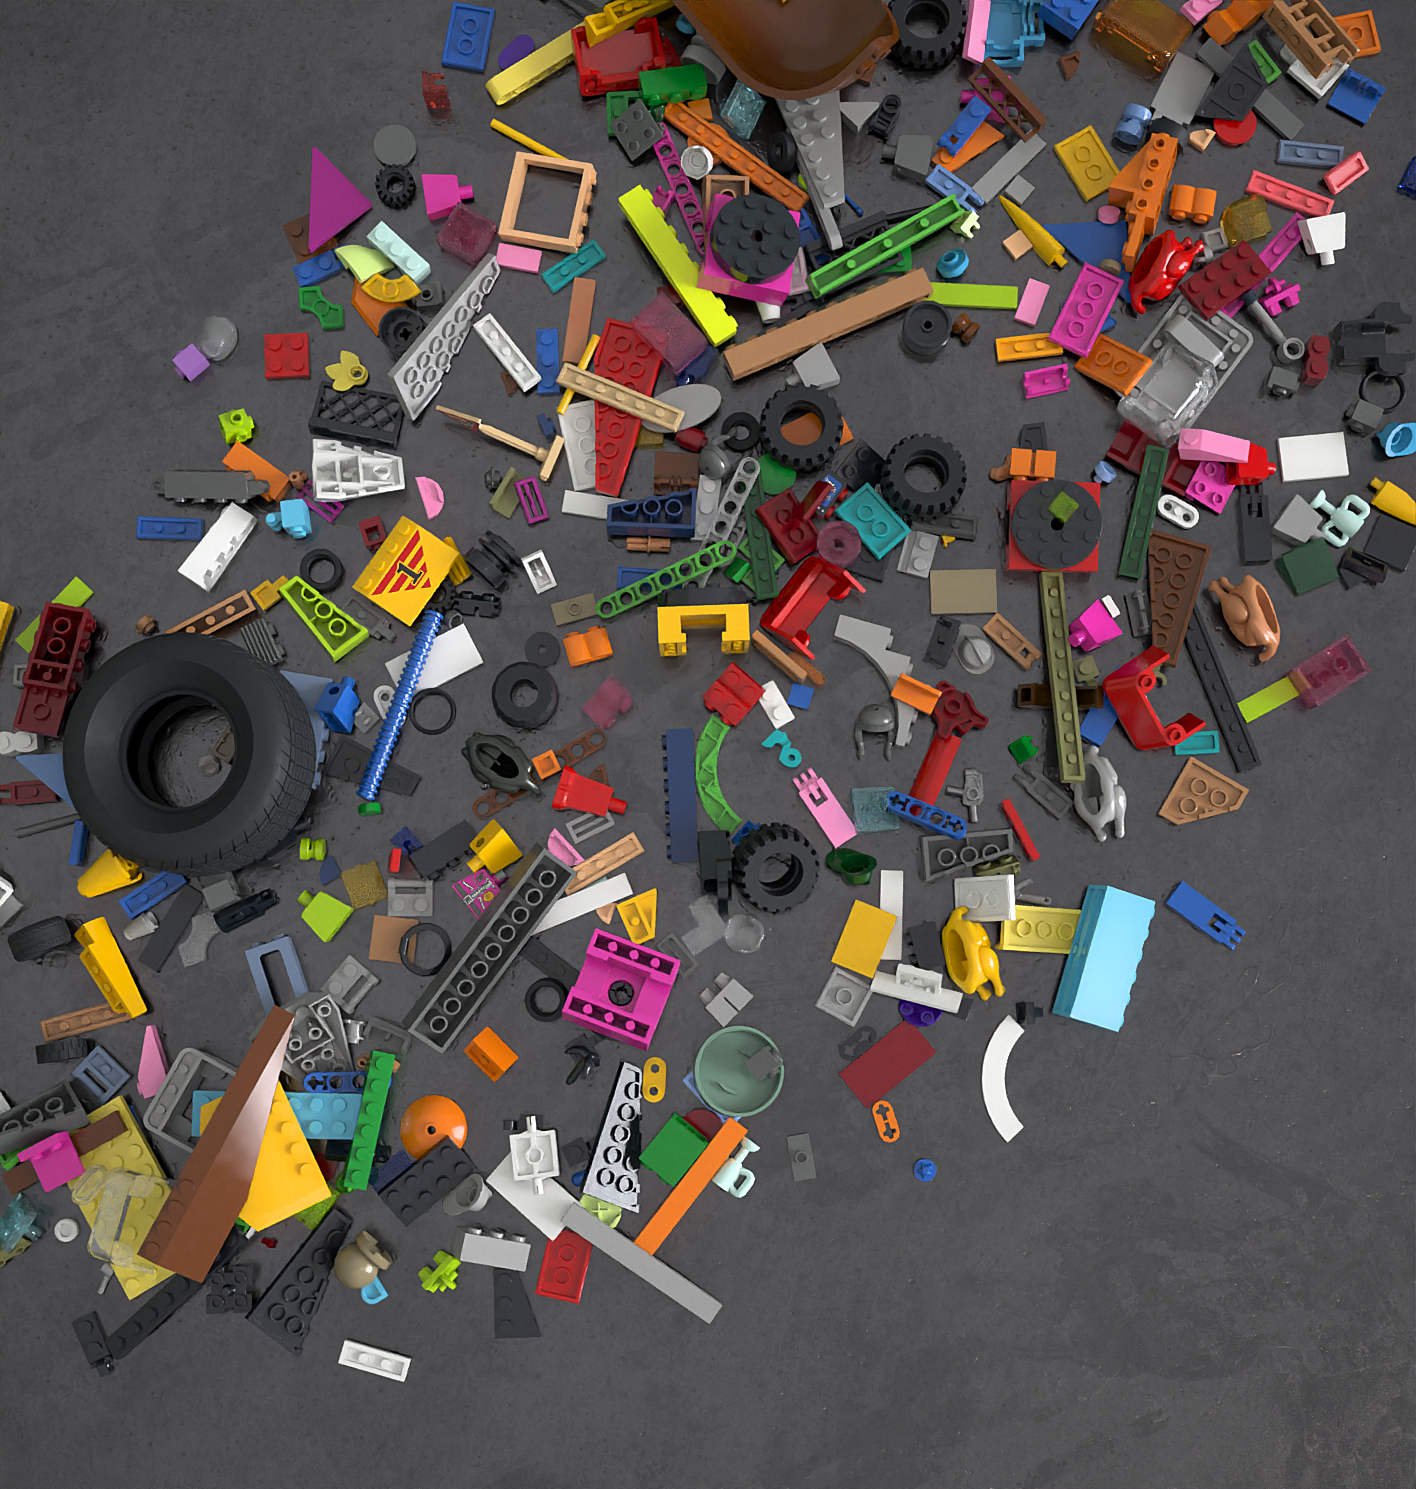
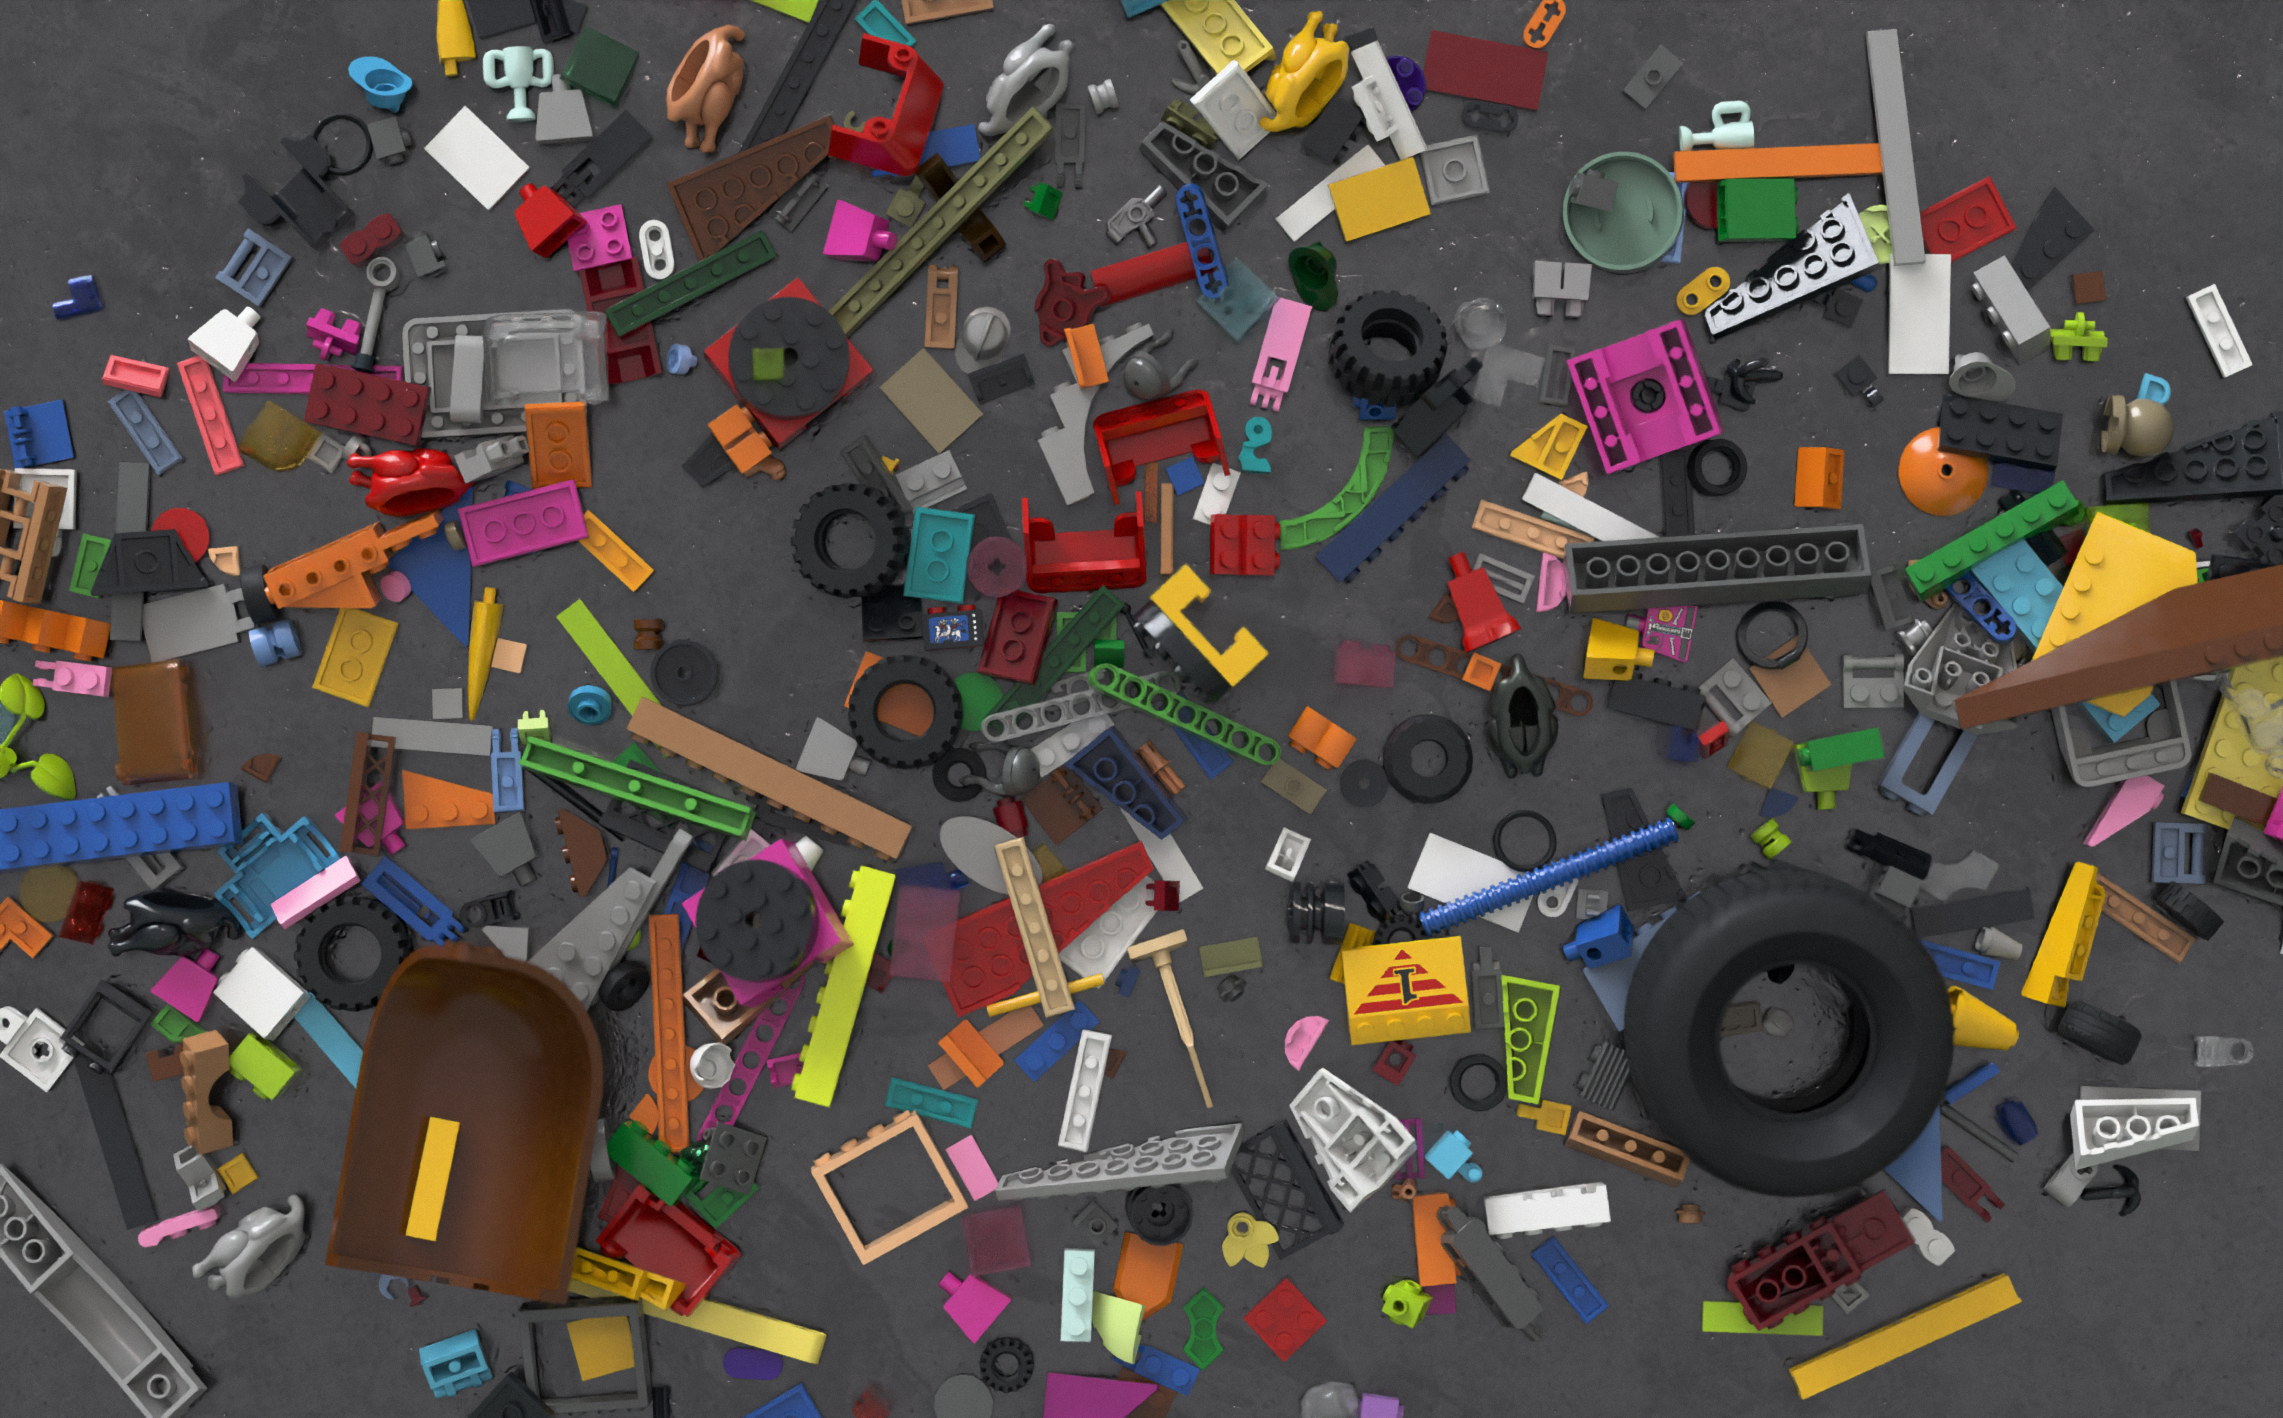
camera: 125 degrees left, 5 degrees up
yellow tile [361,273,421,303] -> none
yellow bar [490,119,569,160] -> none
white plate [509,1116,560,1195] -> none
magenta tile [513,475,549,524] -> none
clear light blue plate [719,79,766,140] -> none
dark red slope [793,481,832,524] -> none
blue plate [937,96,992,158] -> none
red tile [1000,798,1040,862] -> none
bright pink tile [1014,278,1050,327] -> none
dark pink hinge [1021,363,1070,399] -> none
white tile [1100,595,1120,619] -> none
orange brick [1167,184,1217,223] -> none
bright pink slope [1178,428,1250,463] -> none
none -> sand blue plate [215,228,293,307]
none -> blue hinge [361,856,468,946]
none -> light grey hips [454,435,530,484]
none -> reddish brown slope [555,809,610,897]
none -> orange panel [938,1019,1004,1088]
none -> light grey wheel [1088,79,1119,114]
none -> red windscreen [1093,389,1231,505]
none -> dark red tile [1145,880,1180,911]
none -> magenta tile [1424,1284,1456,1315]
none -> green brick [1797,727,1885,772]
none -> clear blue brick [1996,1099,2039,1146]
none -> reddish brown tile [2071,271,2107,305]

